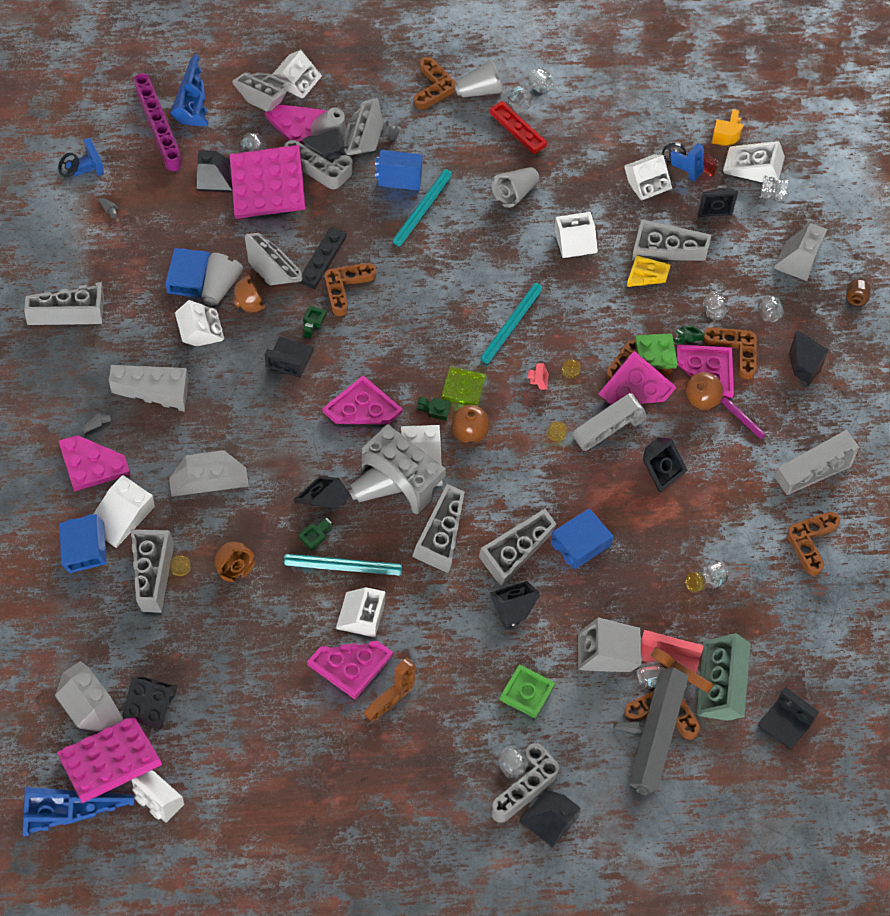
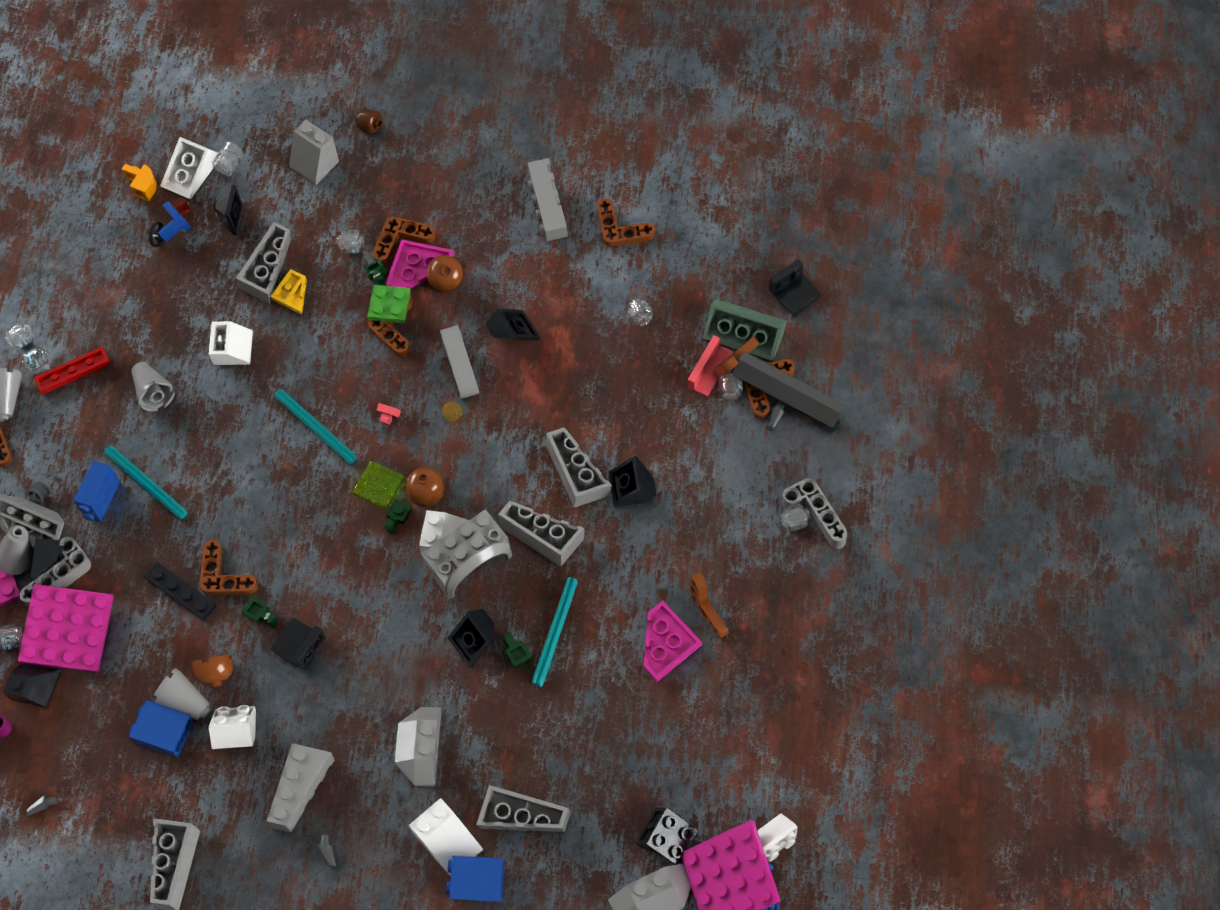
camera: 70 degrees left, 5 degrees up
dark pink plate [59,435,130,491] -> none
clear yellow tile [170,555,191,576] -> none
dark orange cylinder [214,541,255,582] -> none
light grey wedge [245,233,303,285] -> none
dark pink plate [322,375,403,424] -> none
white slope [336,587,385,638] -> none
light grey cone [349,467,402,502] -> none
bright green plate [500,664,555,719] -> none
black slope [519,790,581,848] -> none
blue brick [551,508,614,569] -> none
clear yellow tile [562,359,581,378] -> none
light grey slope [578,617,642,672] -> none
dark pink plate [598,351,677,405] -> none
white slope [624,155,672,200] -> none
clear yellow tile [686,572,705,592] -> none
magenta bar [721,397,766,439] -> none
clear head [758,295,784,322] -> none
black slope [789,330,829,384] -> none

